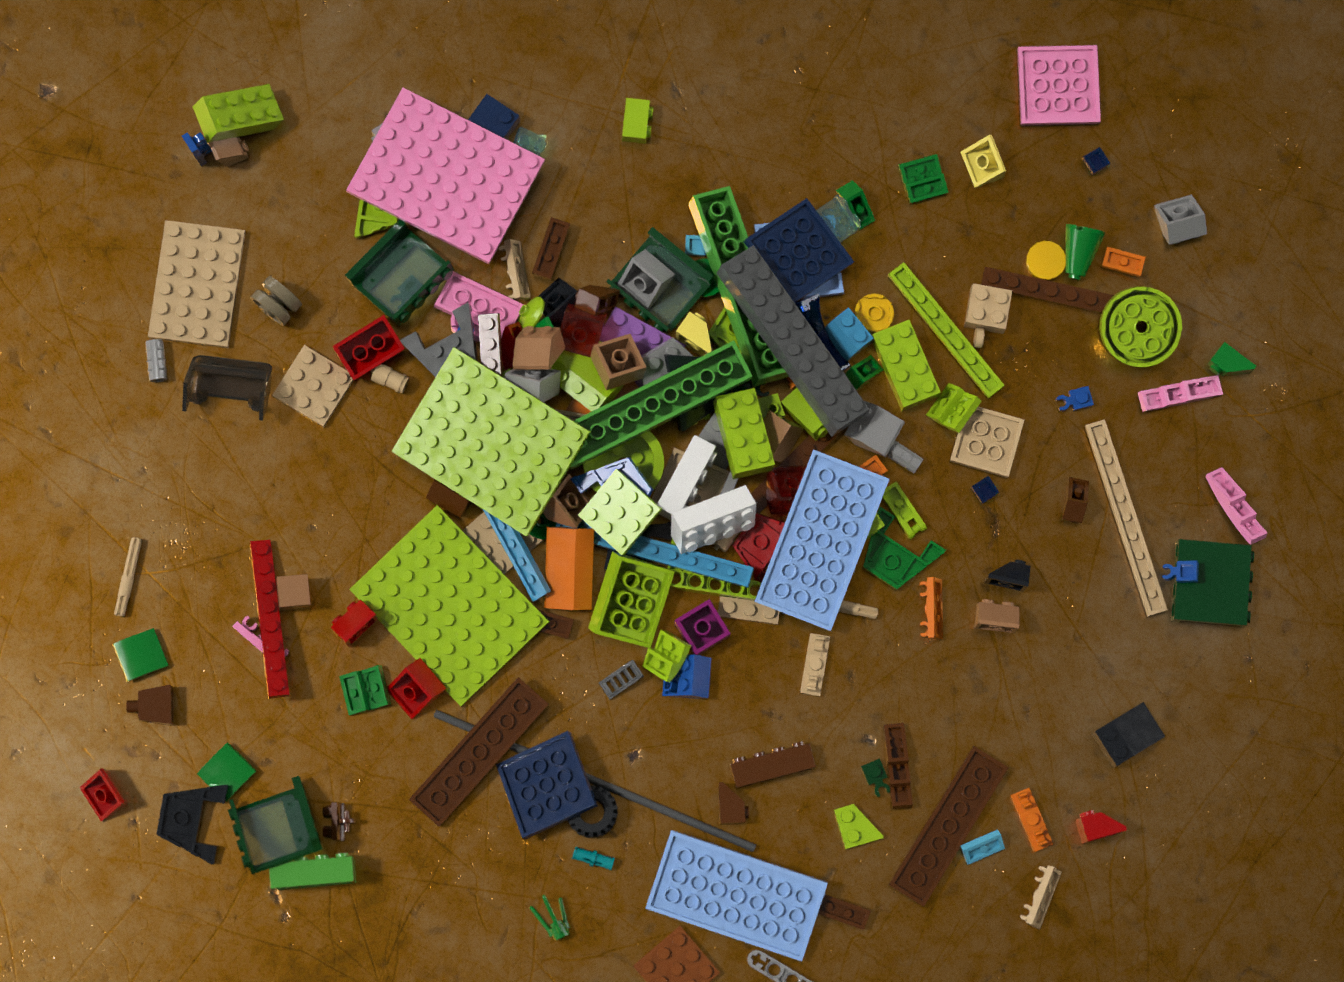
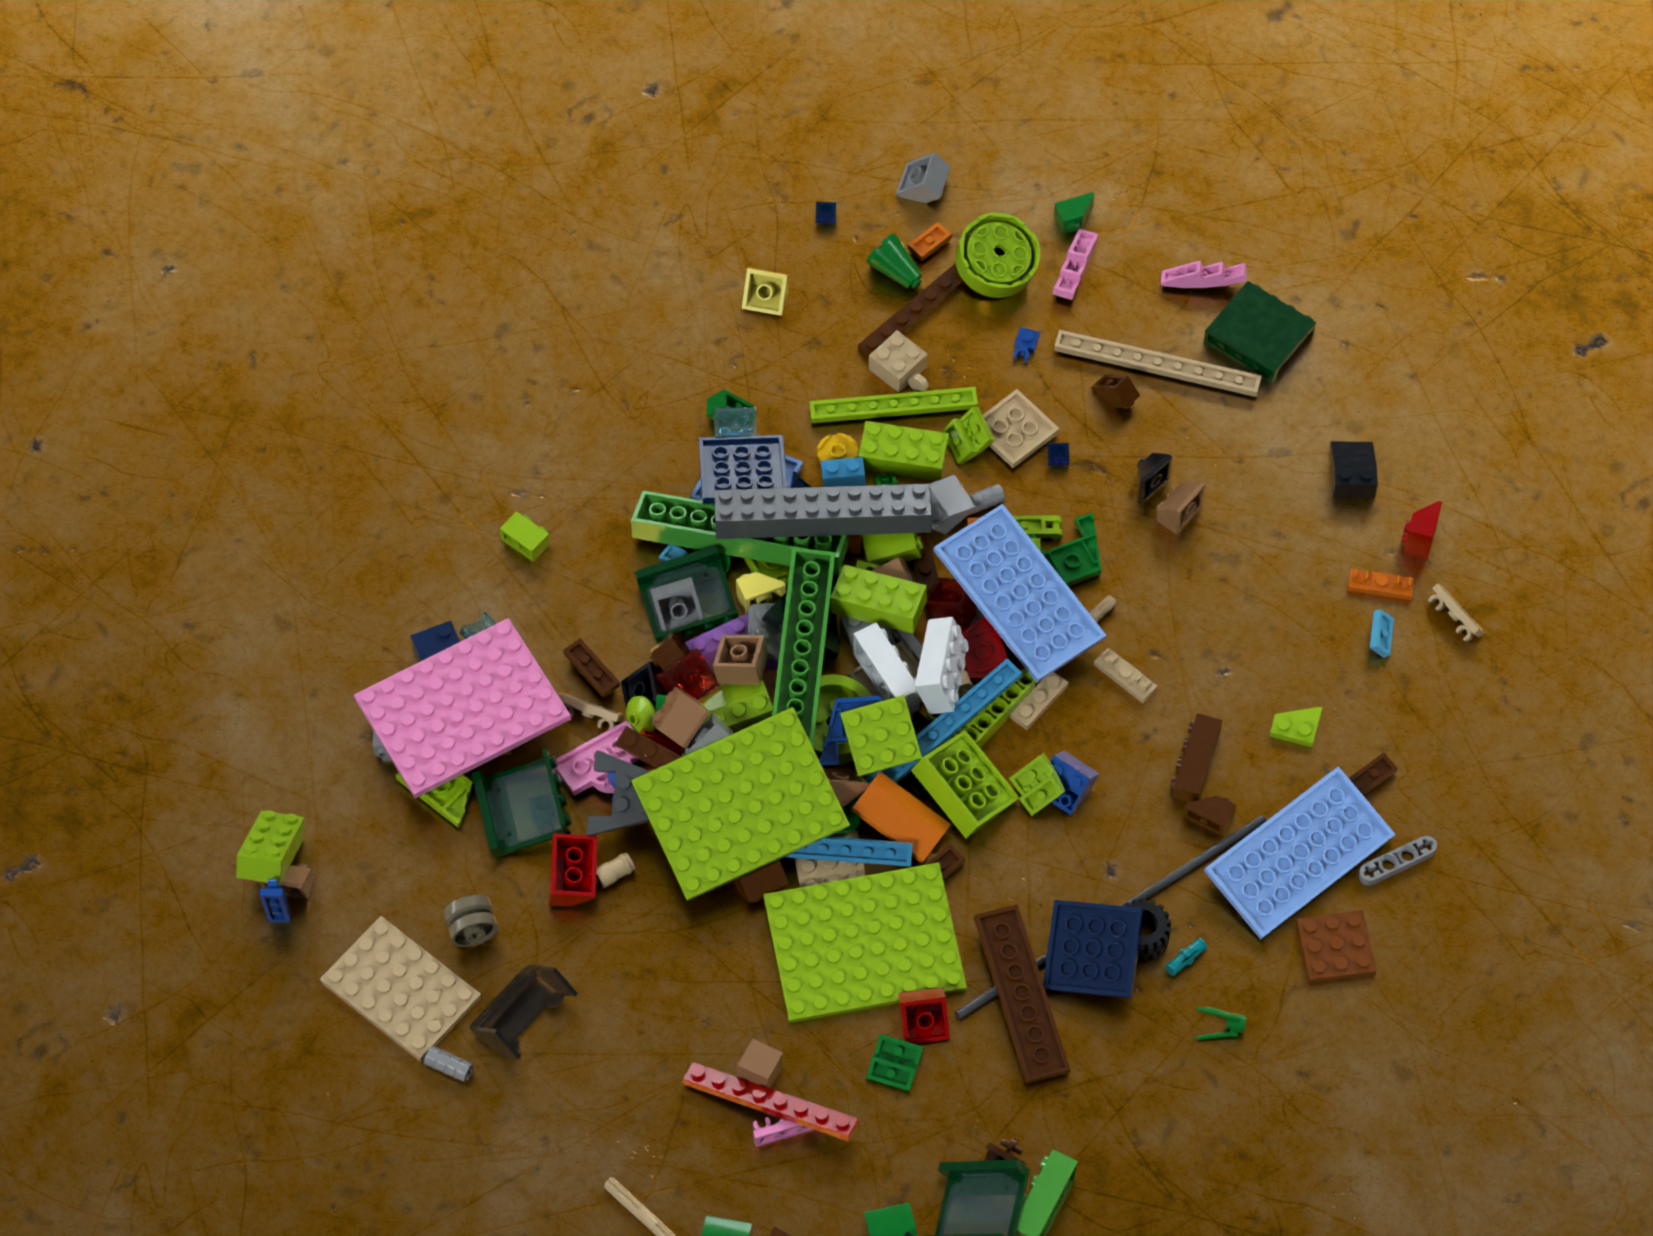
camera: 50 degrees left, 20 degrees down
tan plate [272,345,353,427] -> none
red slope [331,600,378,647] -> none
dark grey slope [599,659,644,700] -> none
magenta brick [674,599,731,655] -> none
dark green plate [861,758,890,797] -> none
reddish brown slope [884,723,913,809] -> none
reddish brown plate [889,746,1009,907] -> none
green slope [898,154,948,203] -> none
orange plate [920,577,943,640] -> none
bright pink plate [1017,45,1101,126] -> none
yellow tile [1026,241,1066,281] -> none
blue plate [1162,560,1199,583] -> none

